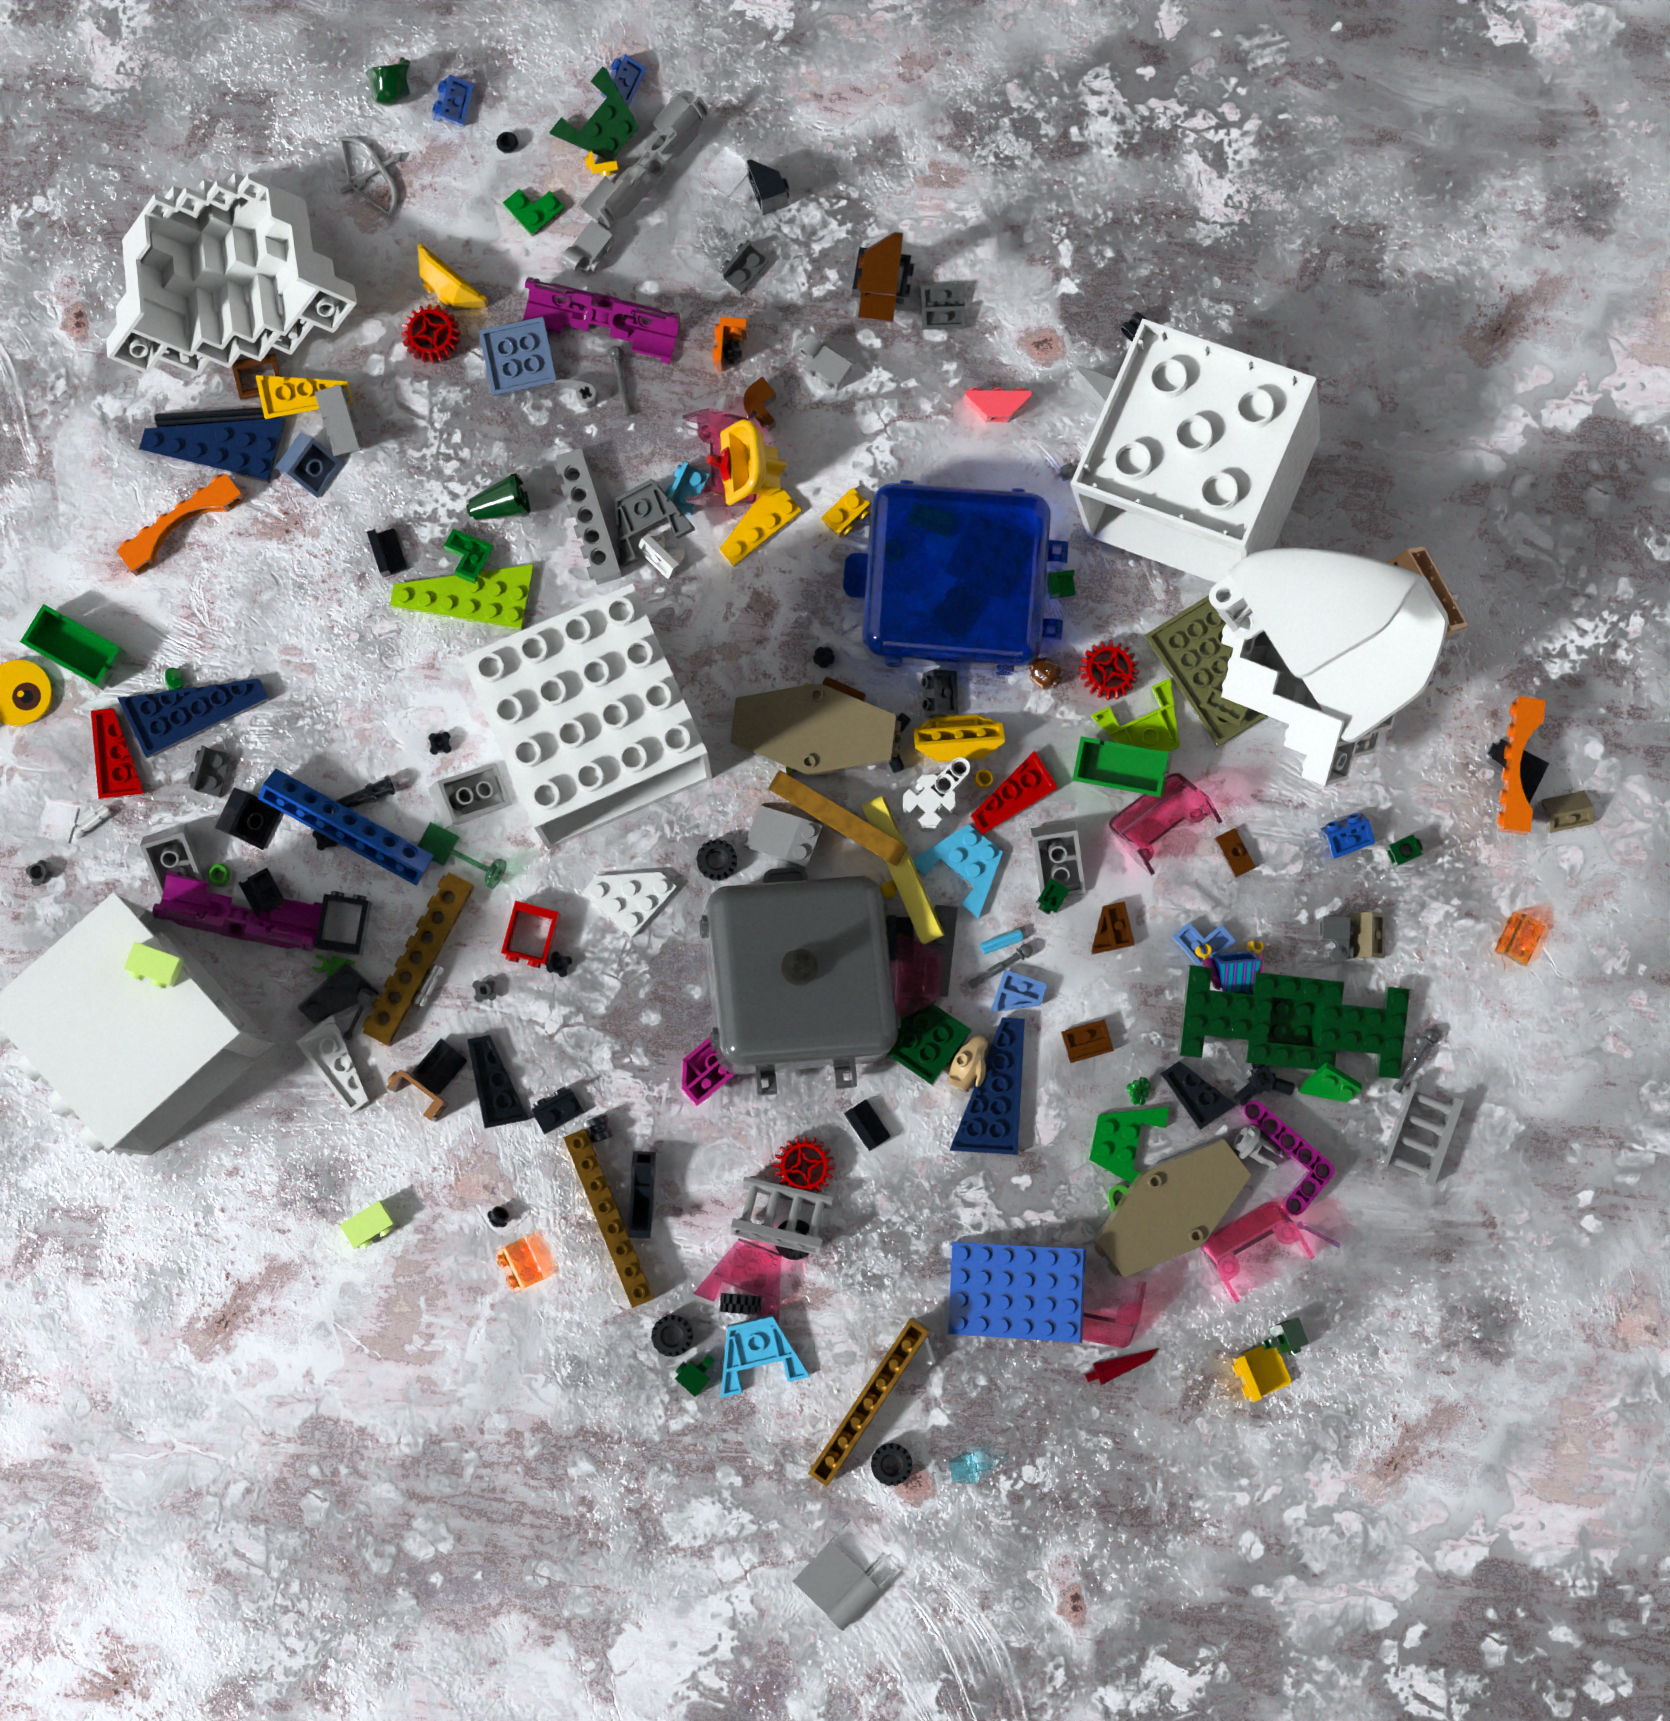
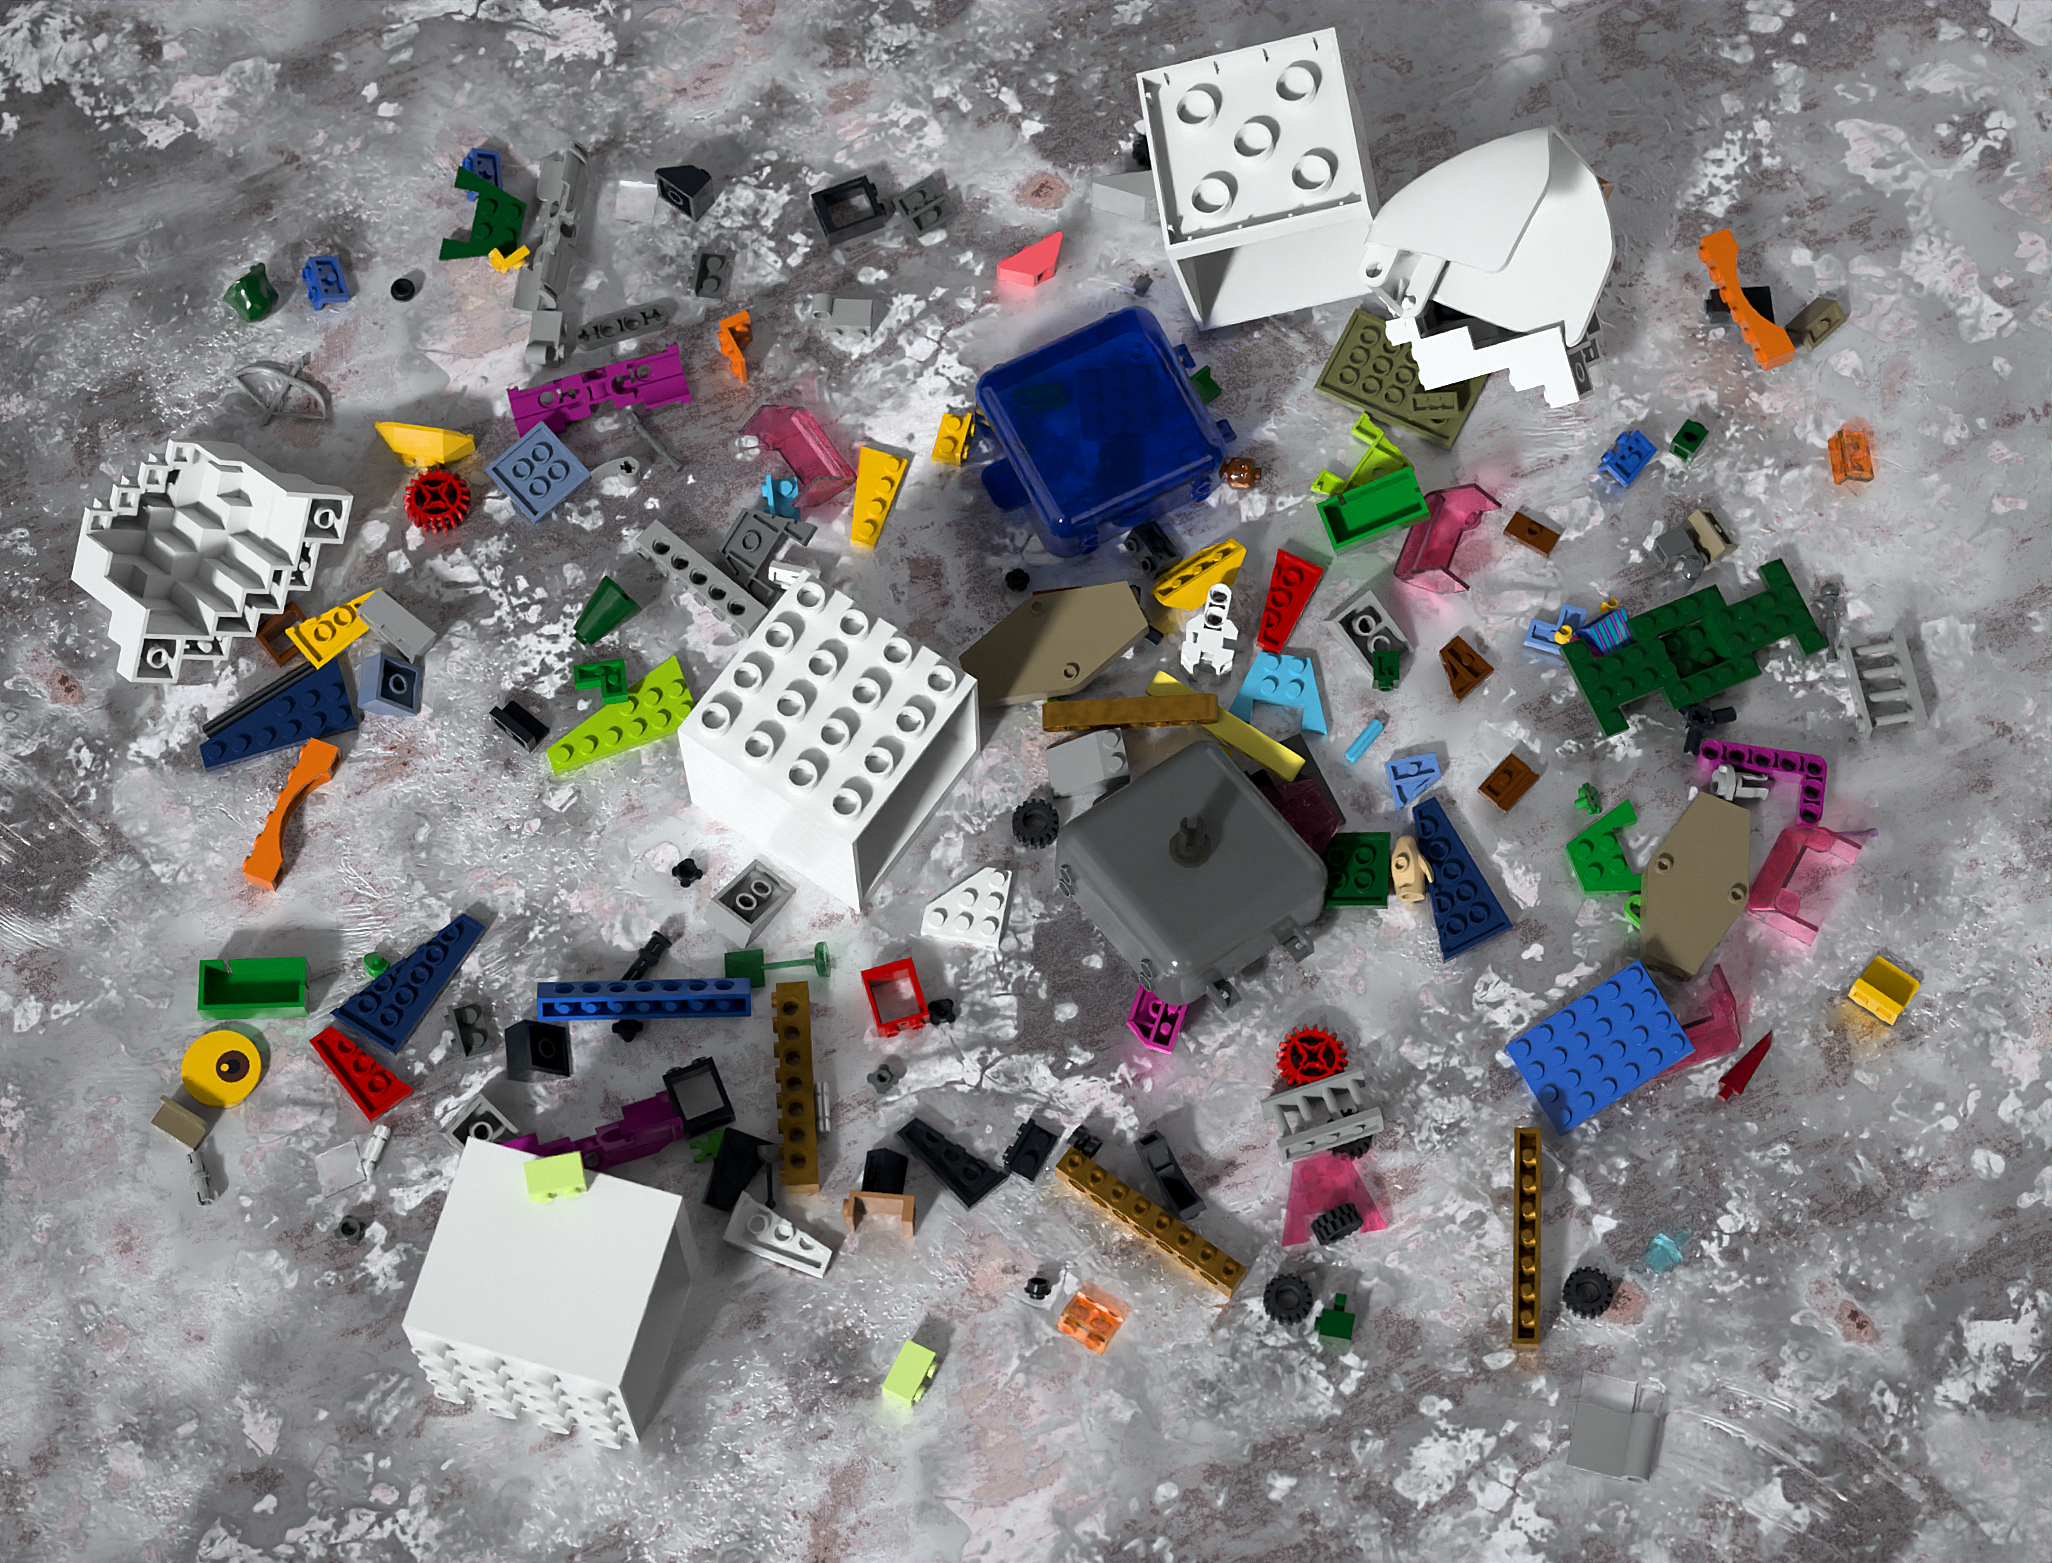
camera: 25 degrees left, 15 degrees down
bright green plate [208,864,231,886] -> none
black plate [238,868,286,918] -> none
green plate [503,189,565,237] -> none
yellow piece [706,419,787,506] -> none
medium azure wing [720,1314,810,1398] -> none
black plate [724,339,742,364] -> none
reddish brown brick [743,376,776,432] -> none
black panel [844,1100,891,1151] -> none
reddish brown windscreen [857,232,903,322] -> none
dark grey piece [968,944,1033,989] -> none
yellow hinge [974,769,993,788] -> none
red gear [1079,640,1140,701] -> none
black wheel [1120,311,1147,342] -> none
black wing [1160,1061,1237,1130] -> none
dark green brick [1261,1317,1309,1355] -> none
green wing [1298,1062,1362,1102] -> none
none -> dark grey beam [574,305,669,351]

